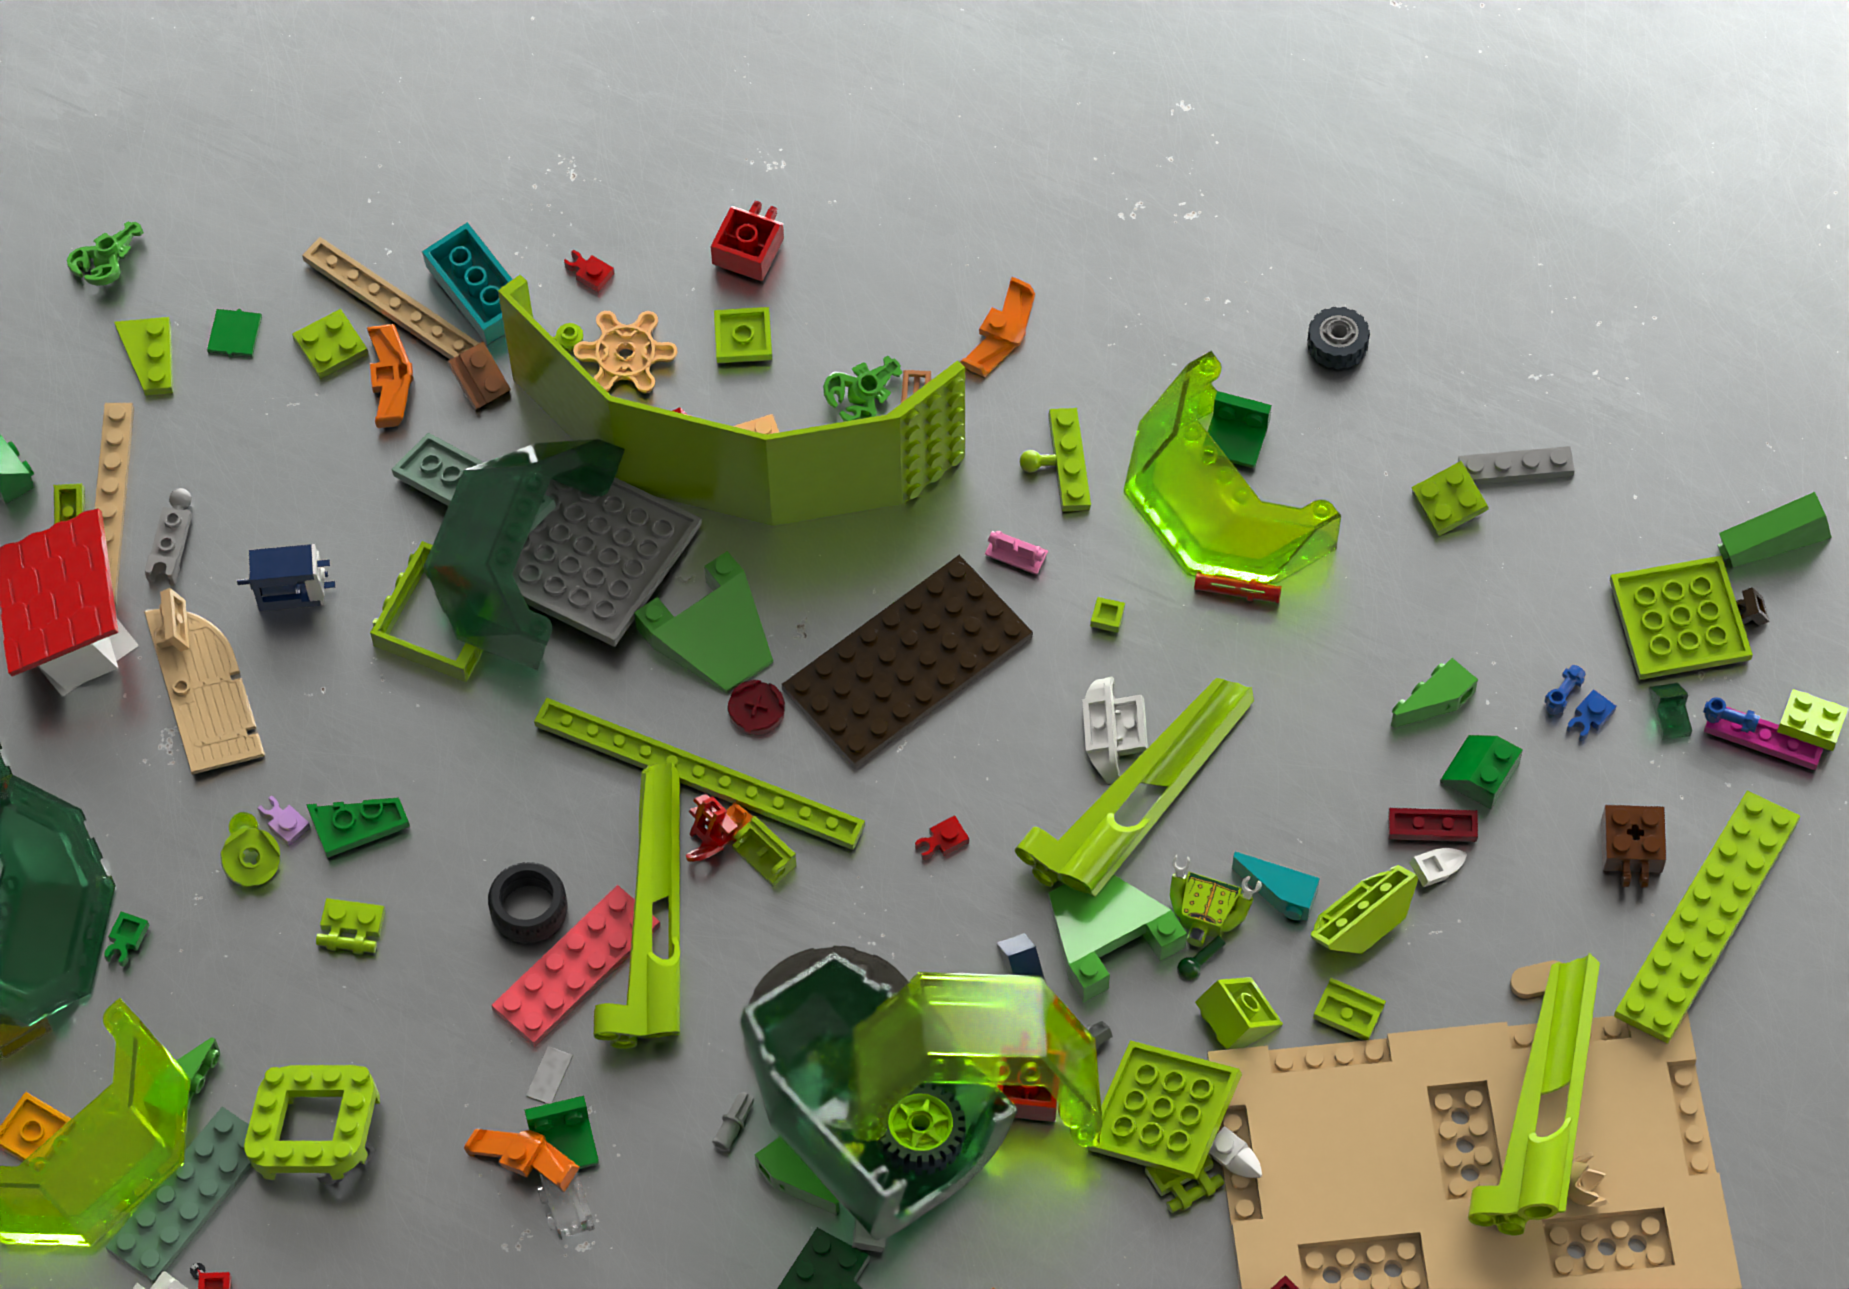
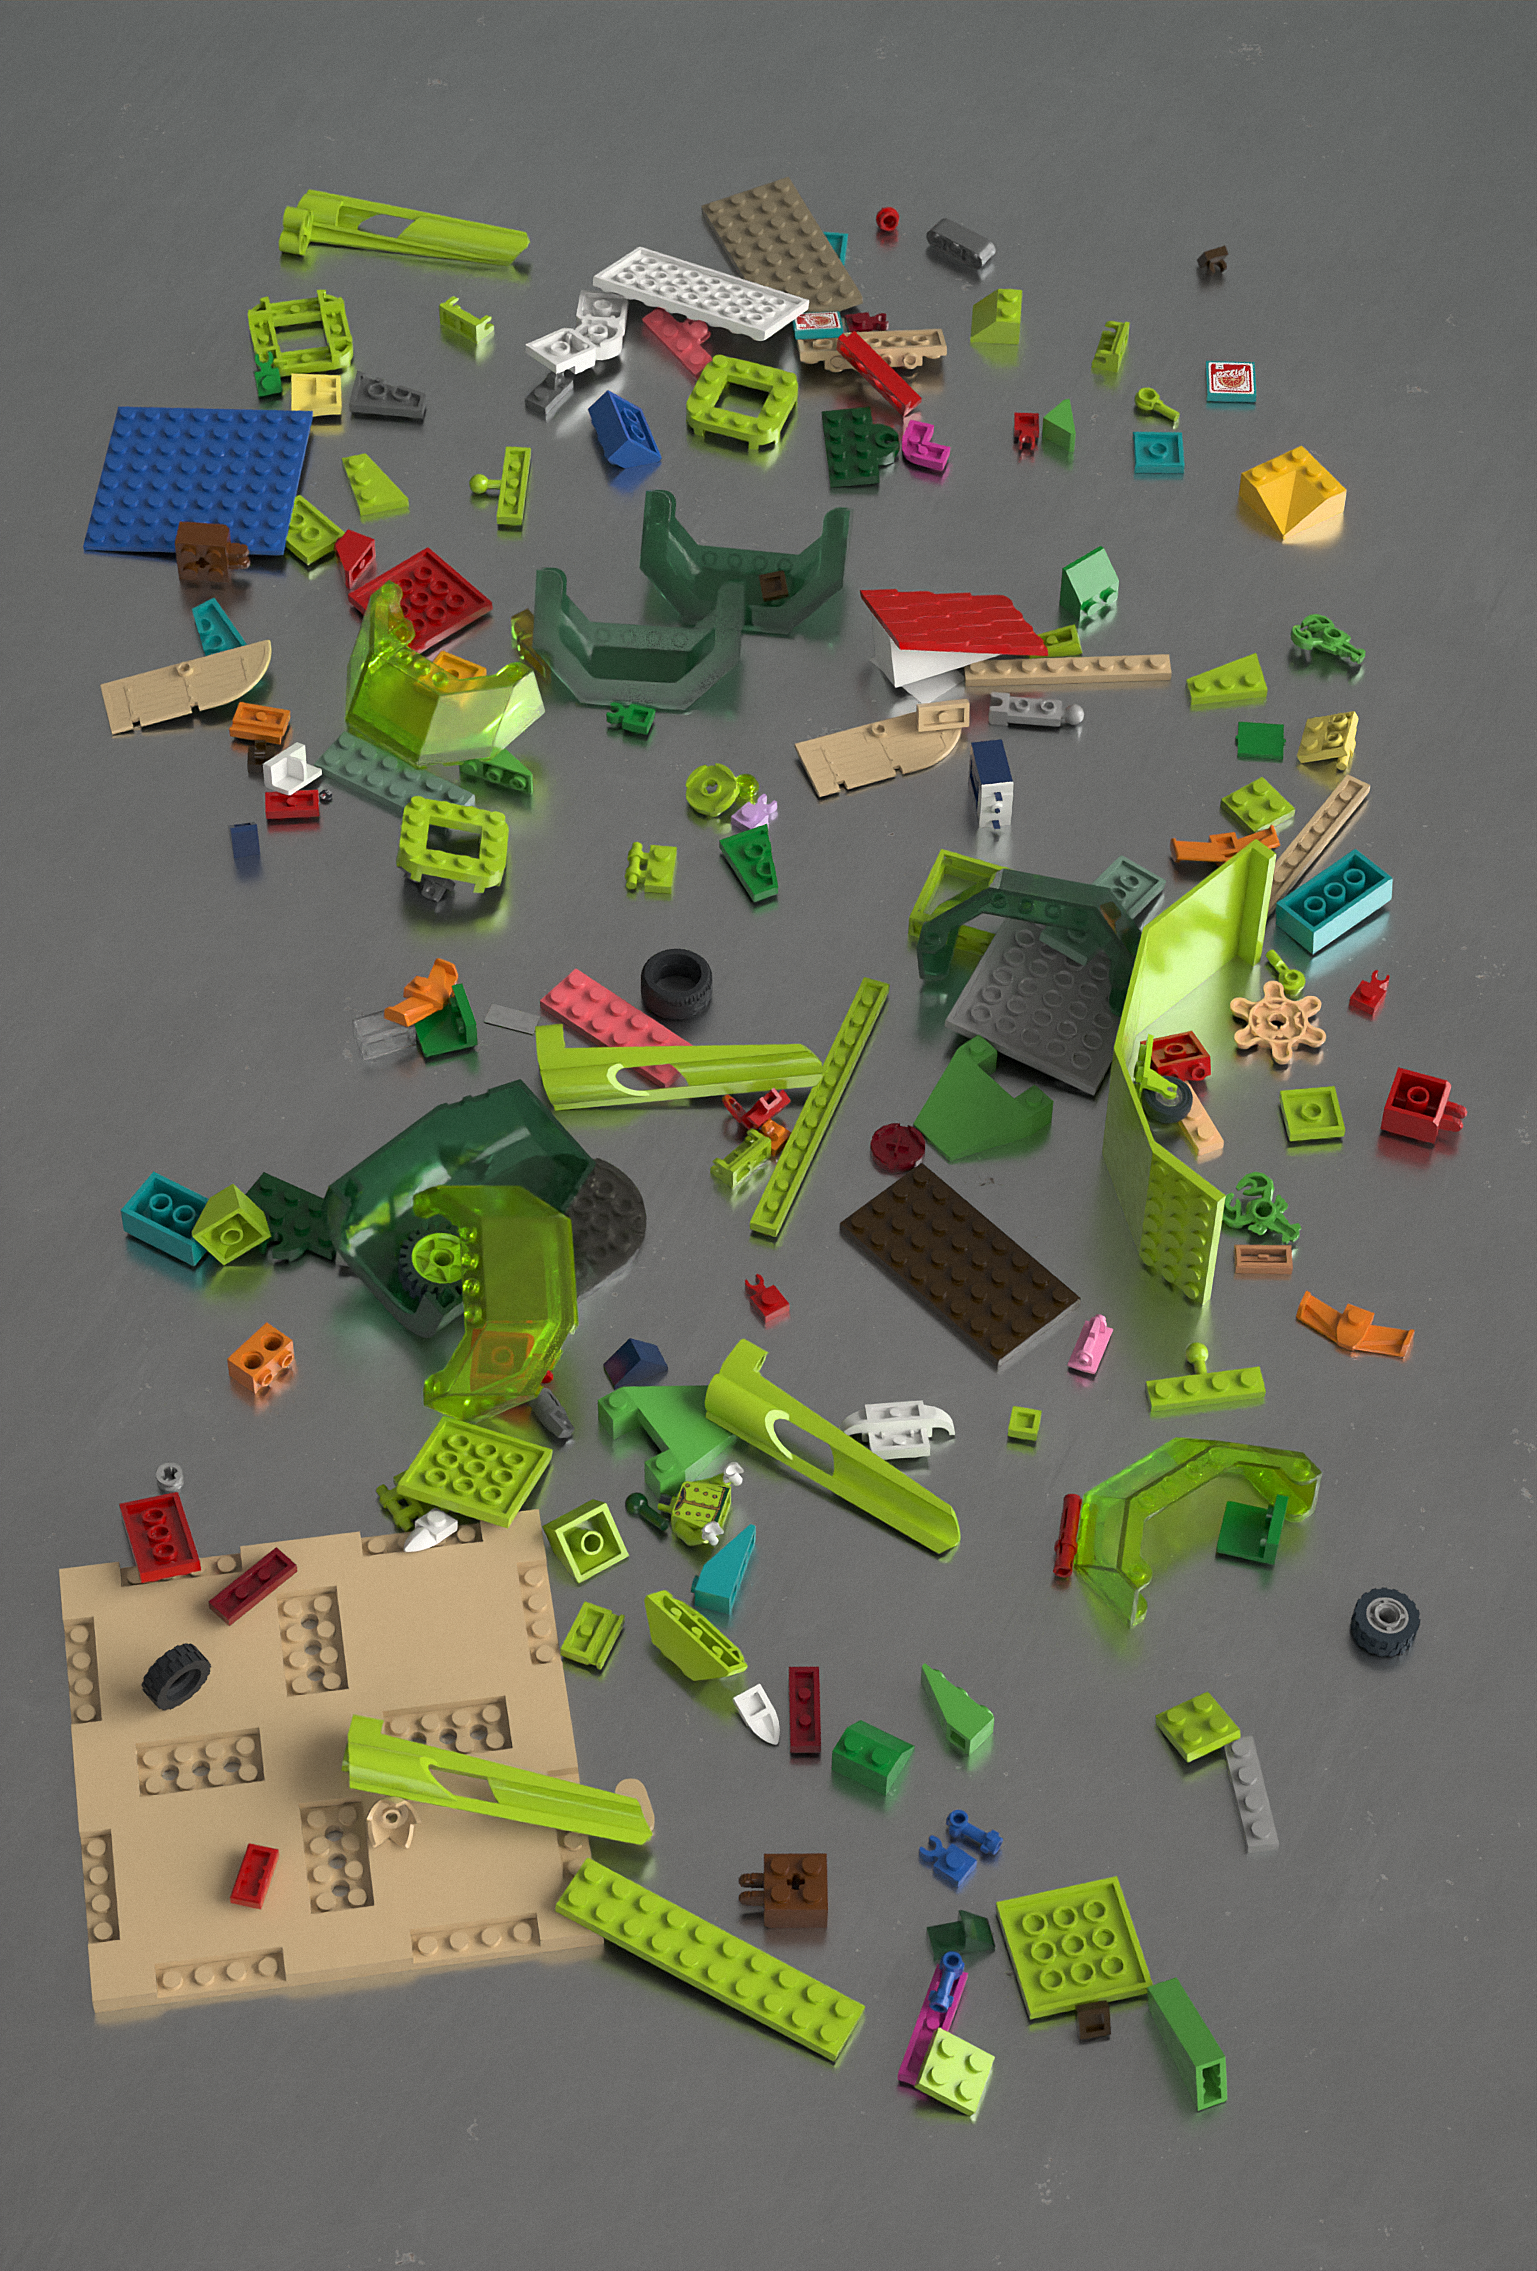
camera: 85 degrees right, 10 degrees down
none -> light yellow plate [1297,711,1358,770]

